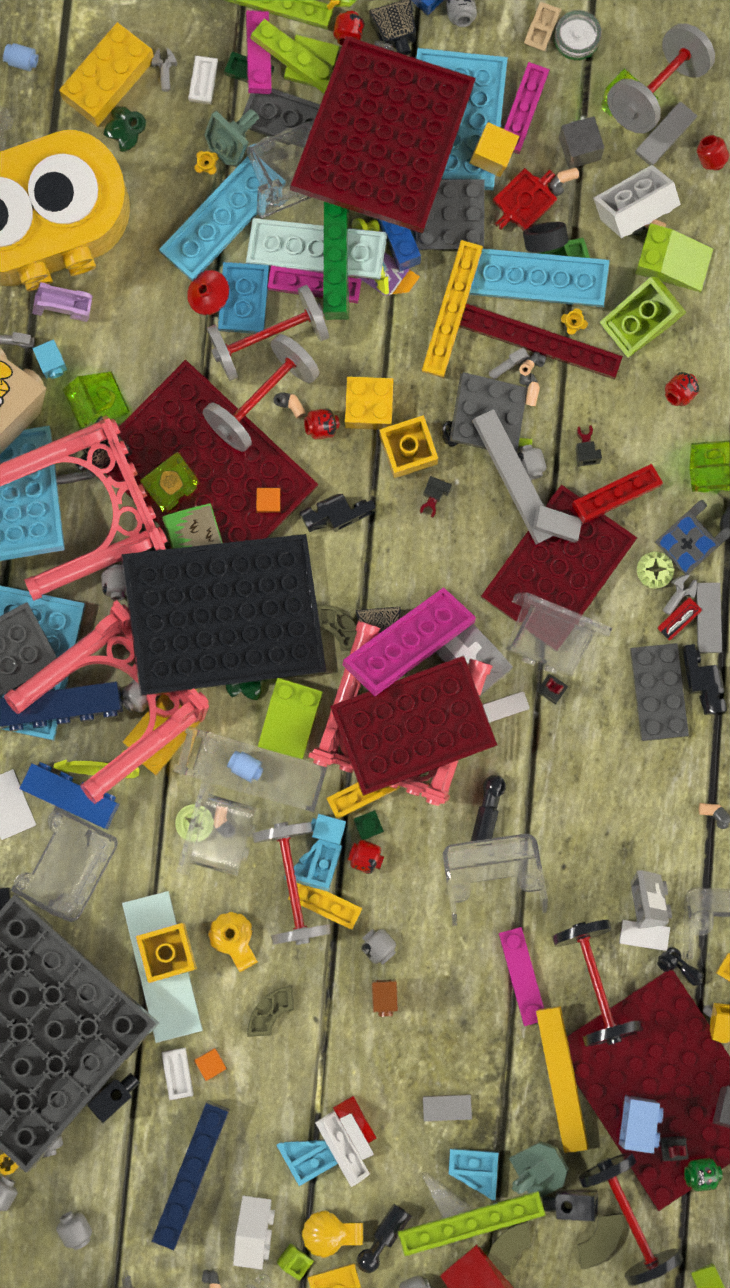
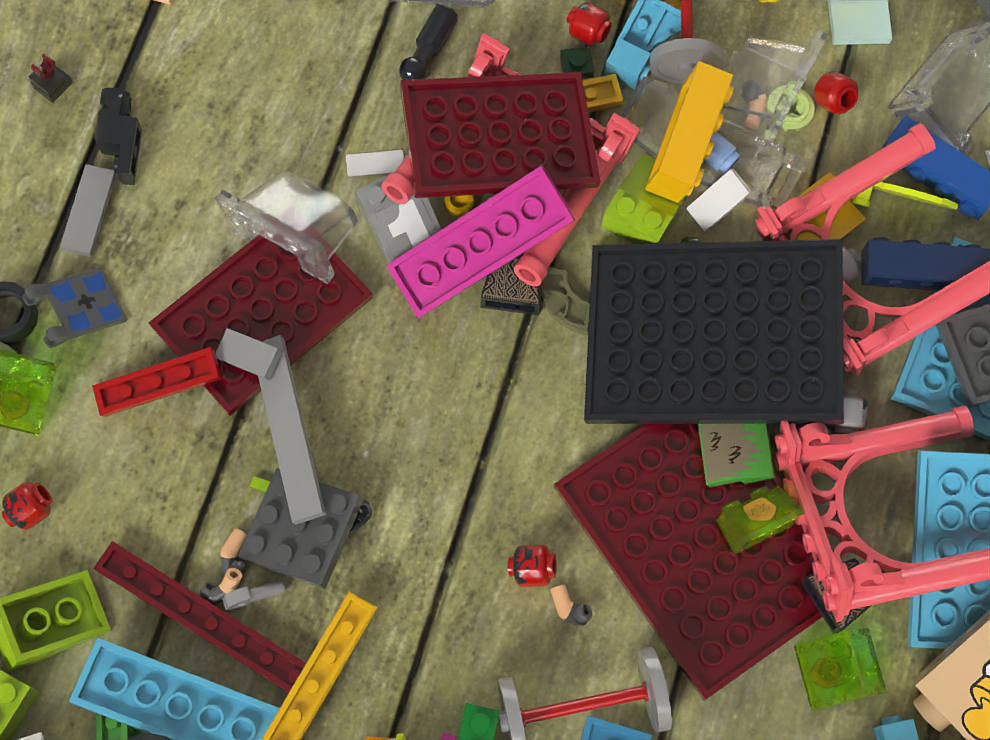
camera: 175 degrees left, 10 degrees down
light grey piece [203,334,319,452] -> none
orange tile [257,488,280,513] -> none
black plate [300,494,376,533] -> none
yellow brick [345,377,393,430] -> none
yellow brick [379,415,438,478] -> none
pearl dark grey piece [420,476,452,518] -> none
light grey head [517,445,547,480] -> none
pearl dark grey piece [536,674,568,705] -> none
yellow plate [561,308,588,335] -> none
pearl dark grey piece [575,425,602,467] -> none
dark grey plate [630,643,689,742] -> none
yellowish green gear [637,551,674,589] -> none
sticker [658,598,702,640] -> none
light grey bar [663,574,697,615] -> none
none -> yellow piece [644,61,734,203]
none -> white tile [686,169,752,232]
none -> red head [814,71,859,115]

